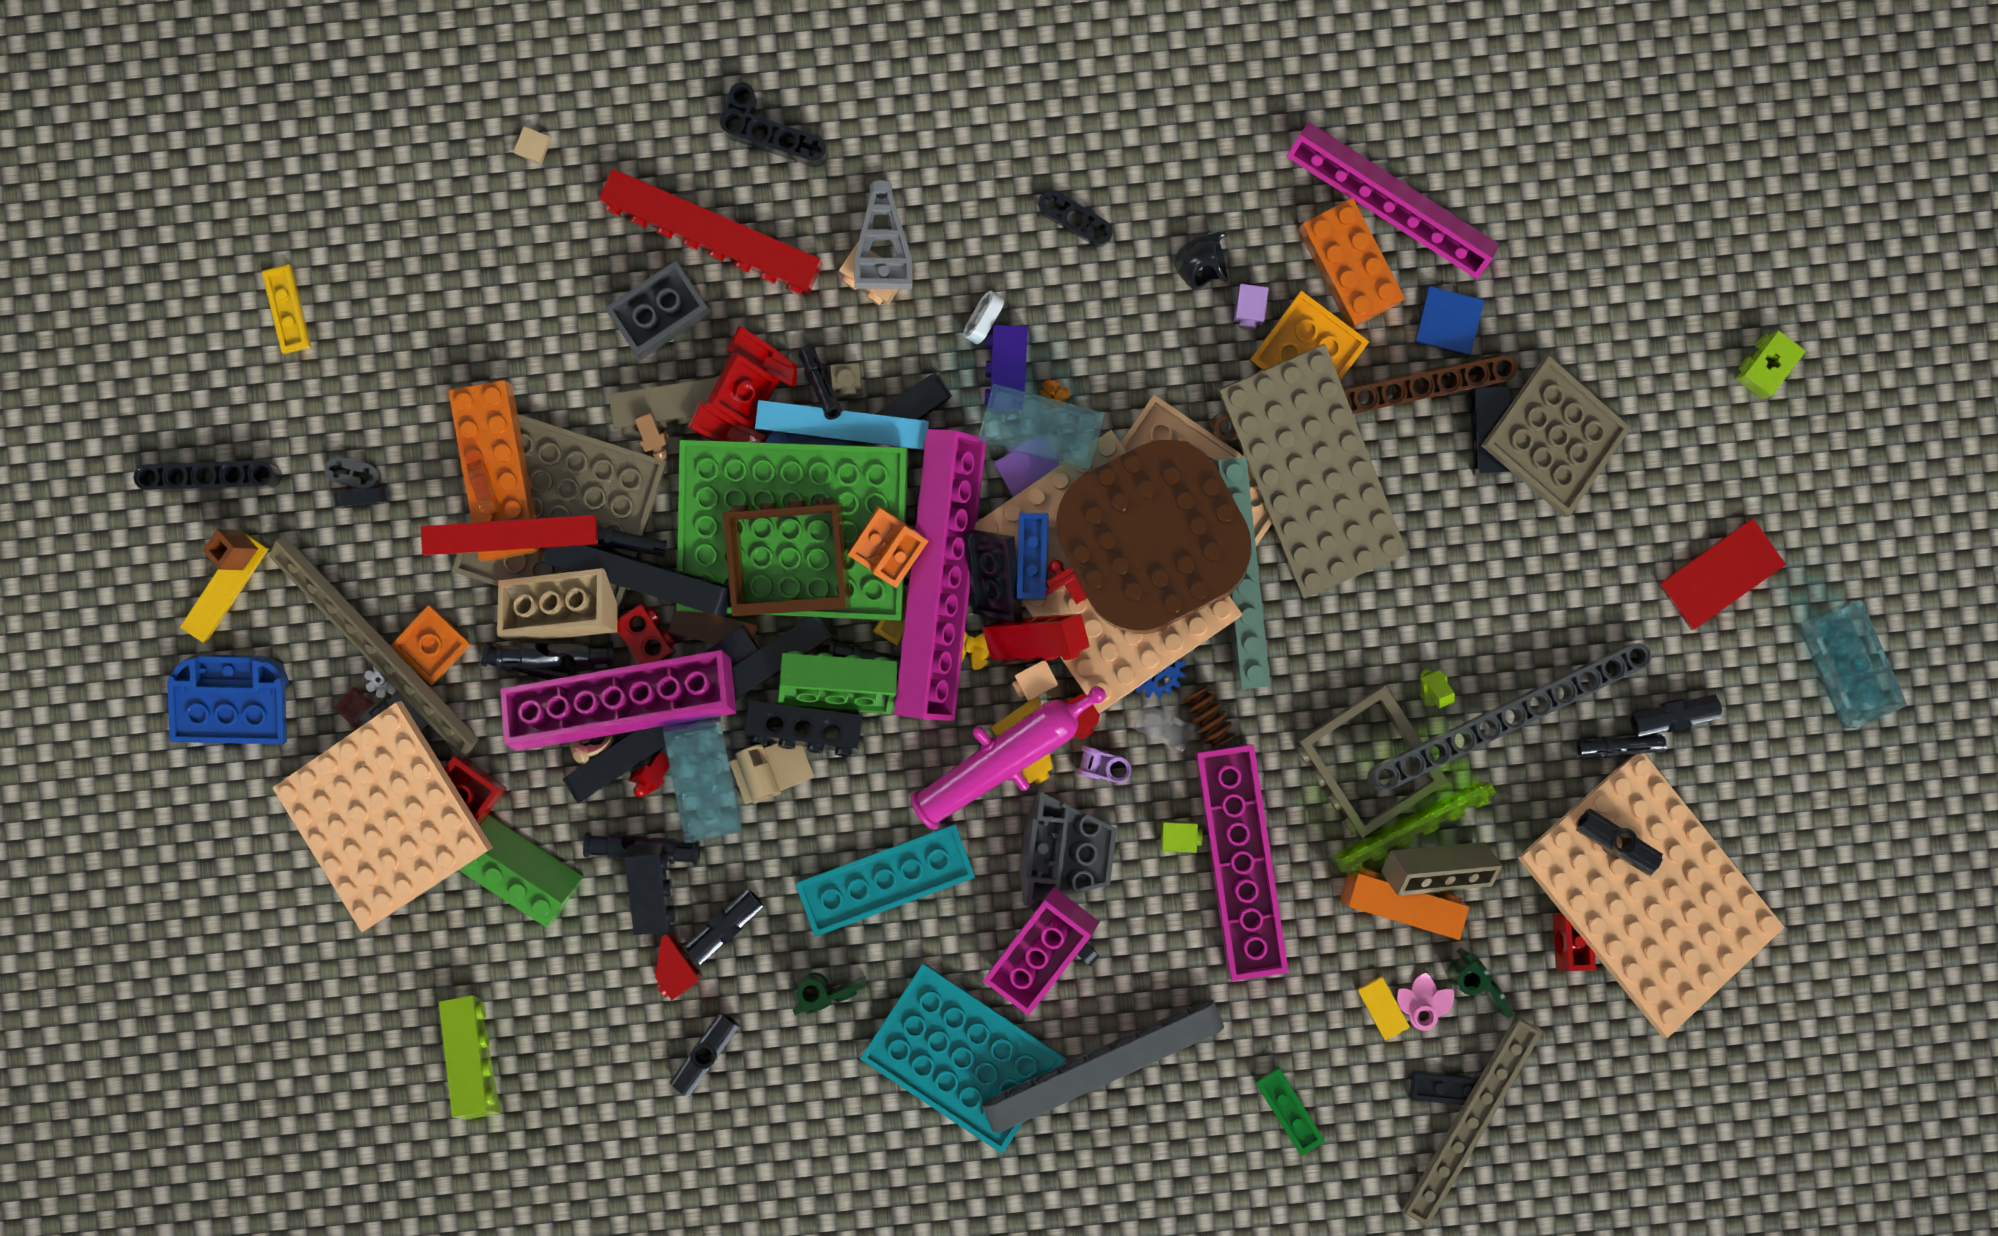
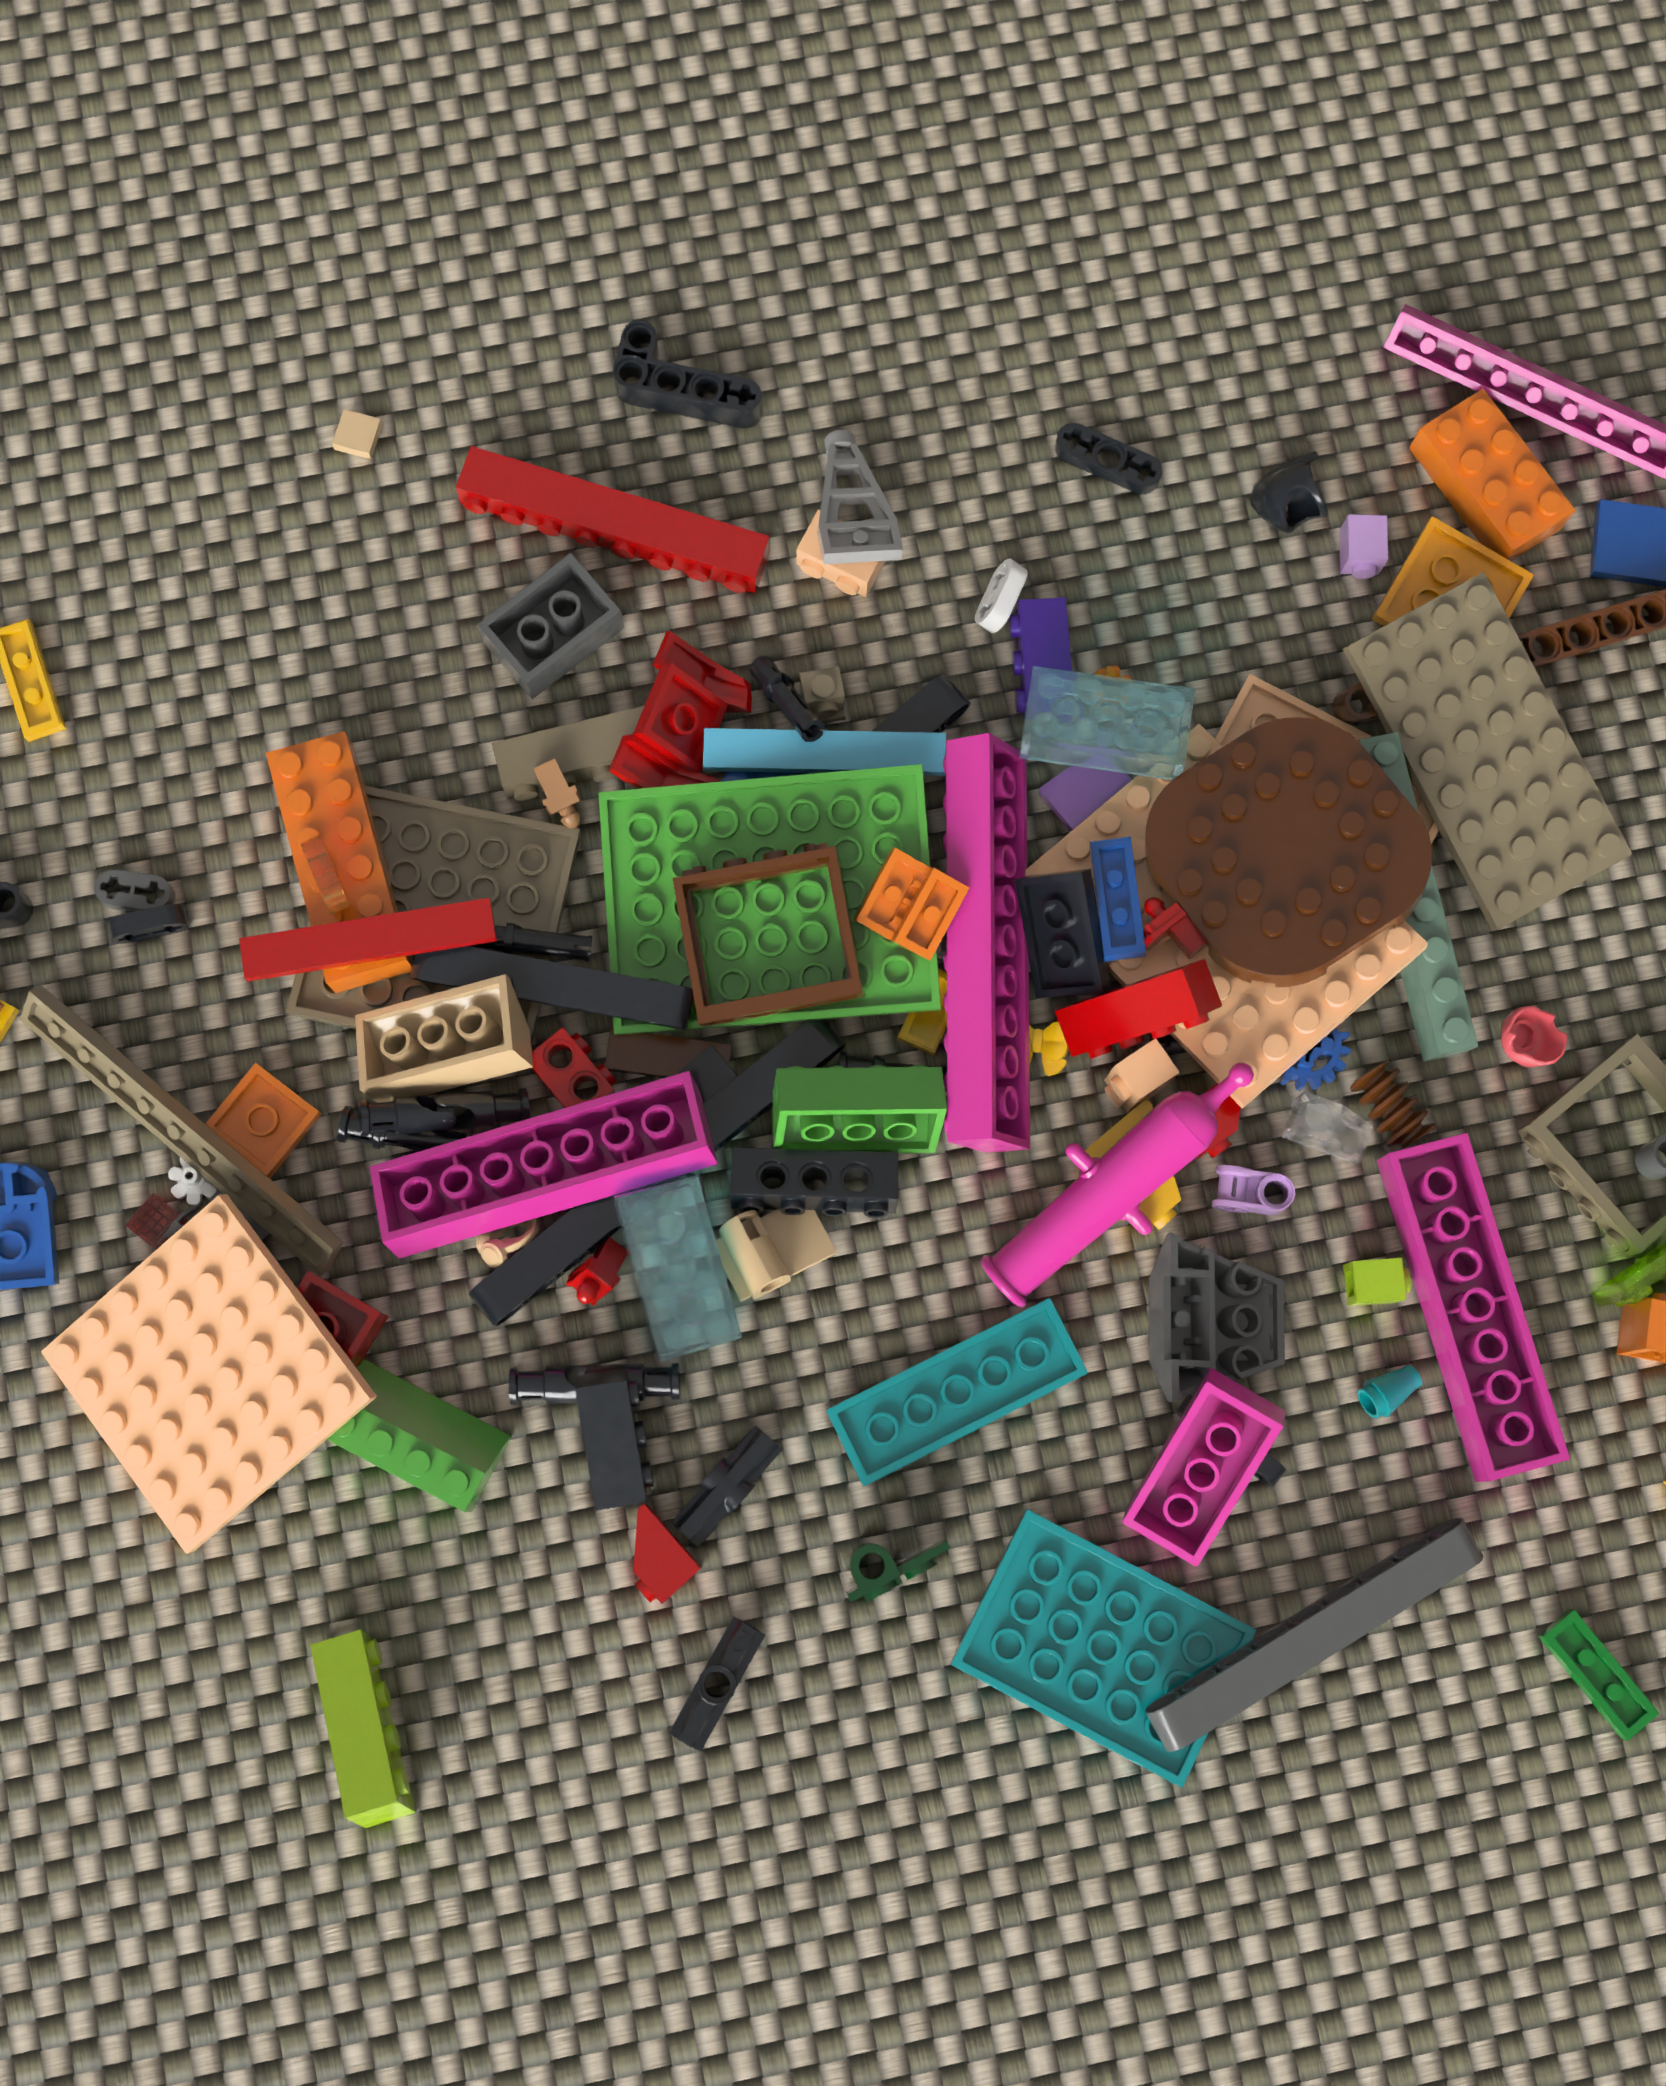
camera: 10 degrees left, 10 degrees down
none -> teal cone [1357,1364,1422,1419]
none -> coral hair [1501,1005,1568,1068]

